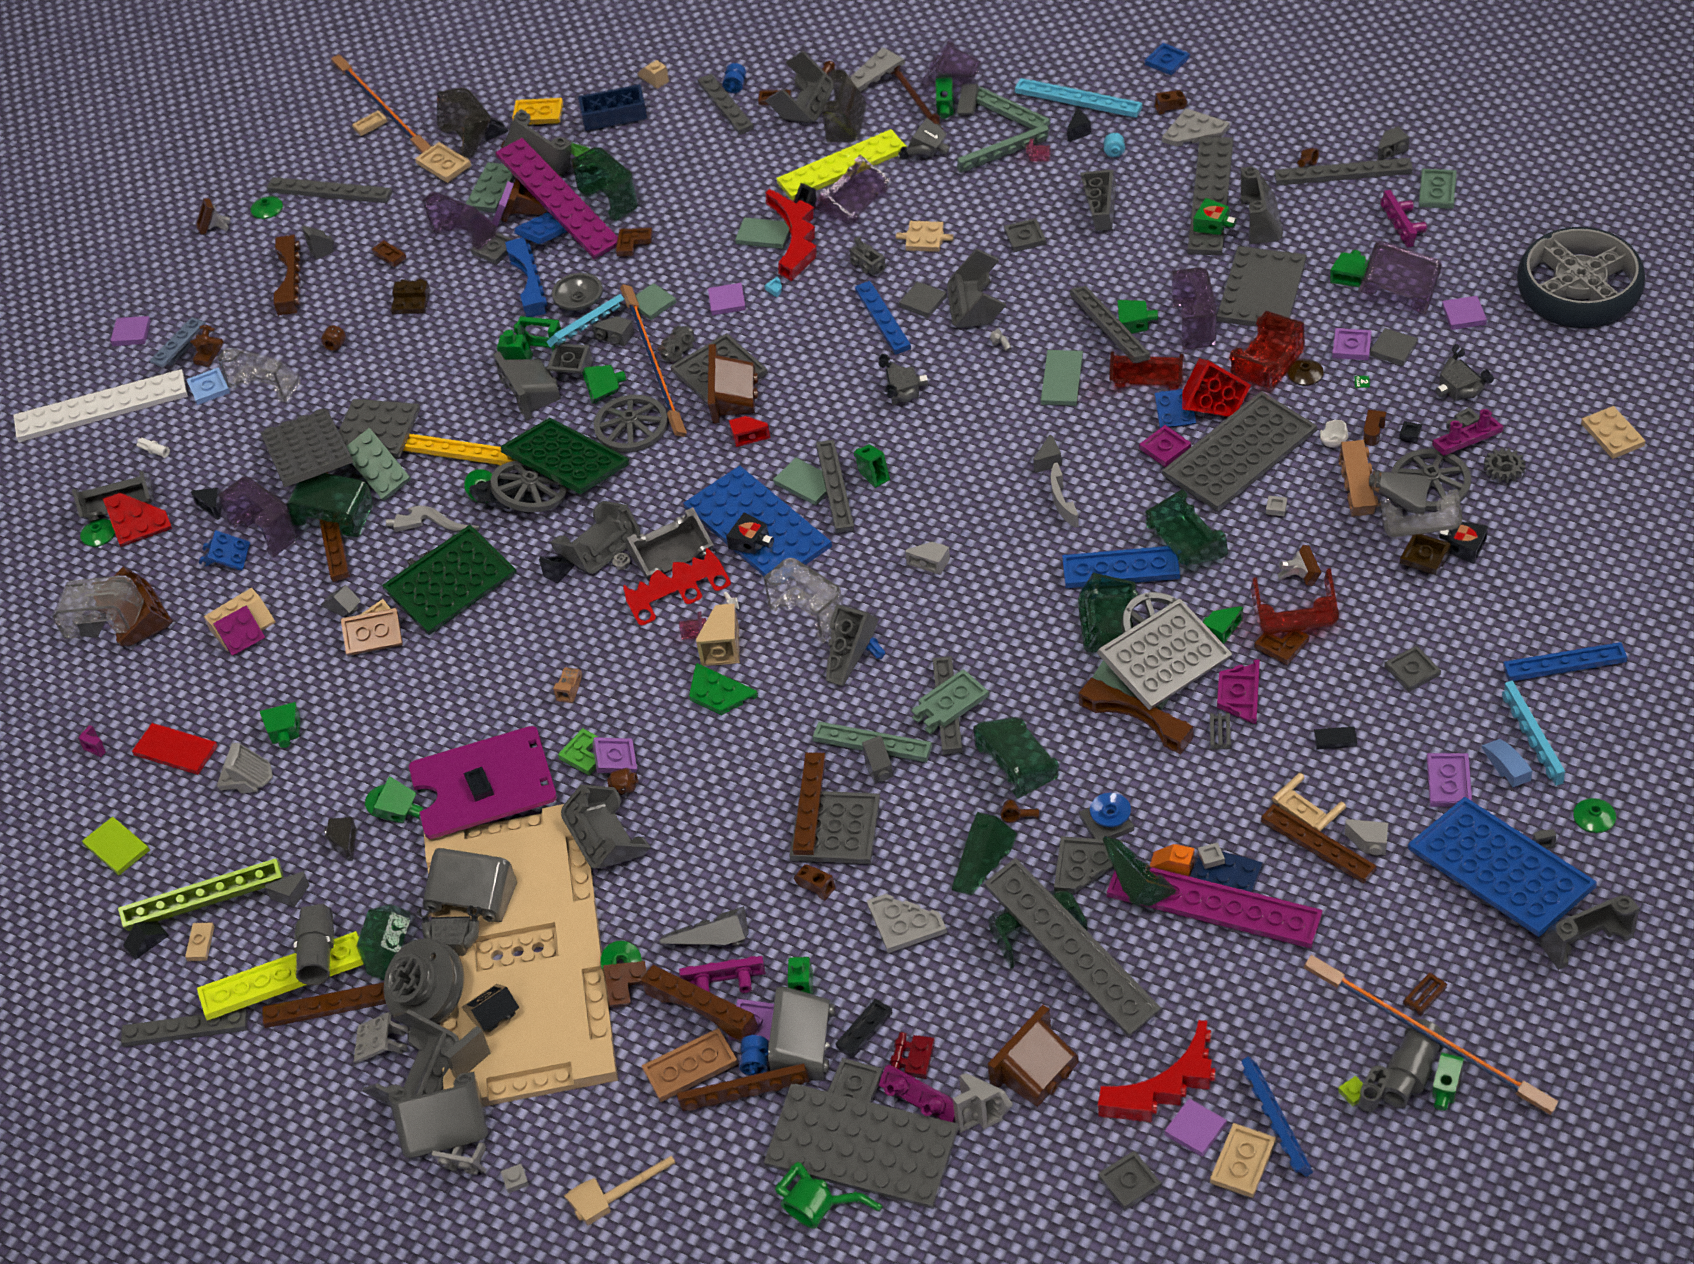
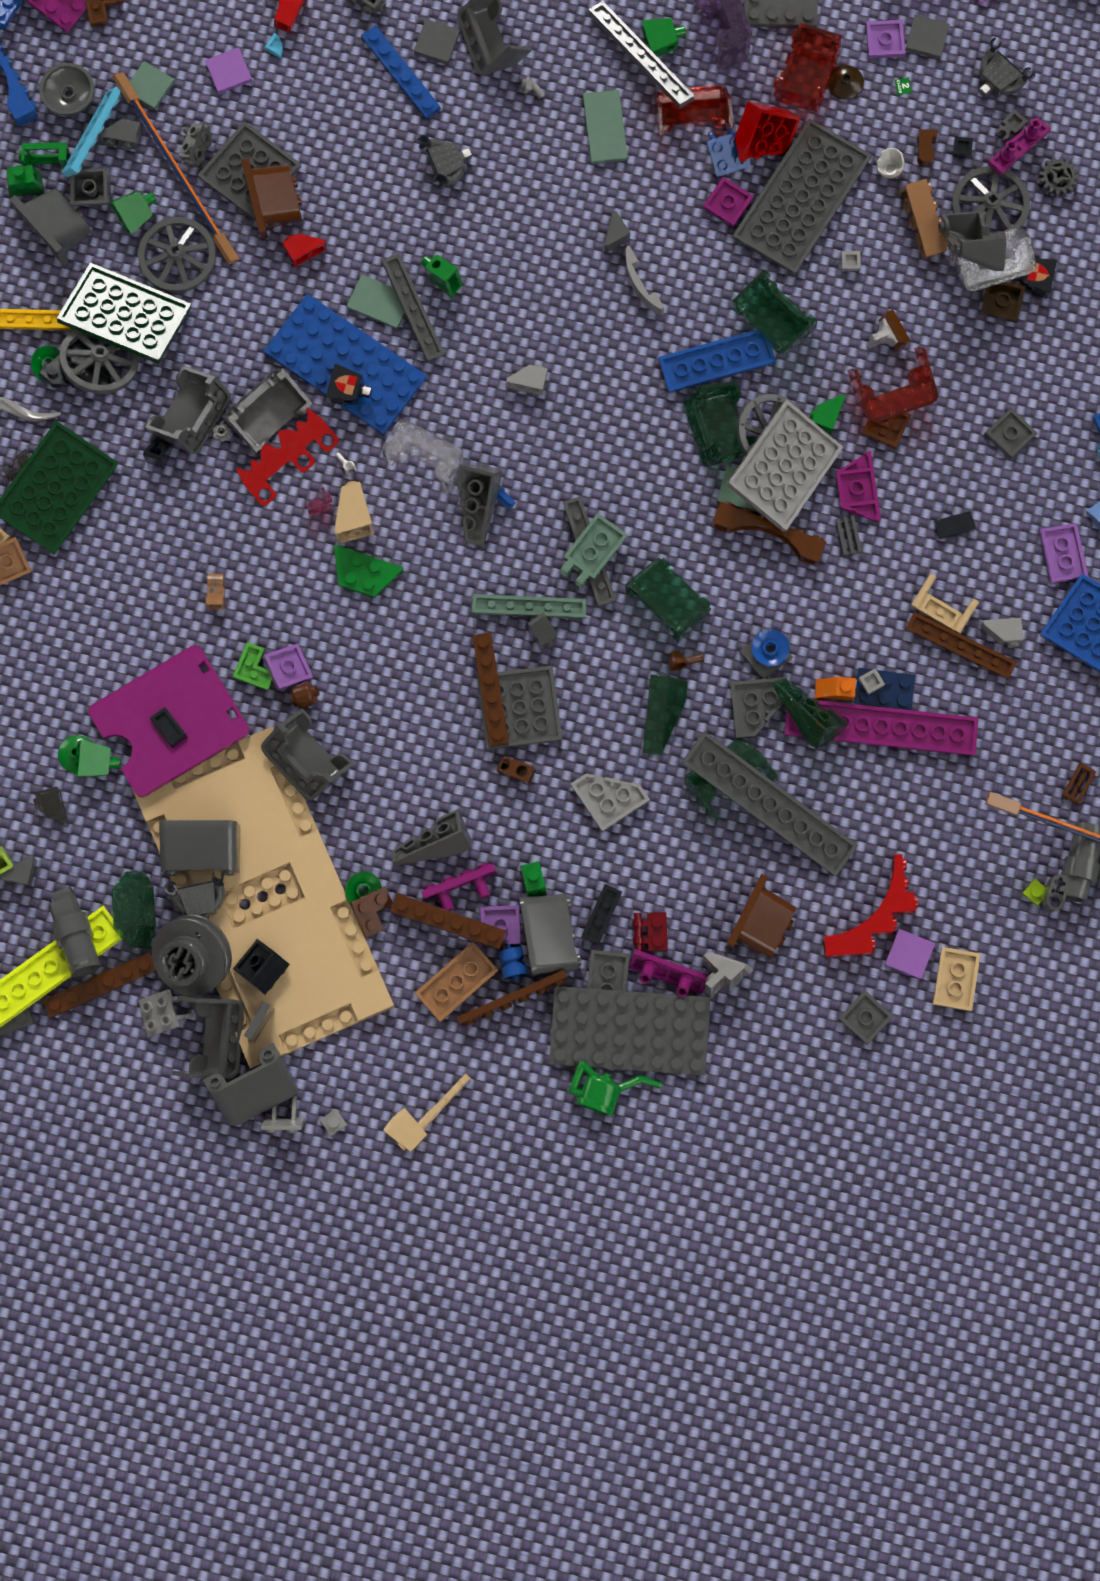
camera: 20 degrees left, 30 degrees up
blue plate [1241,1057,1313,1177] -> none

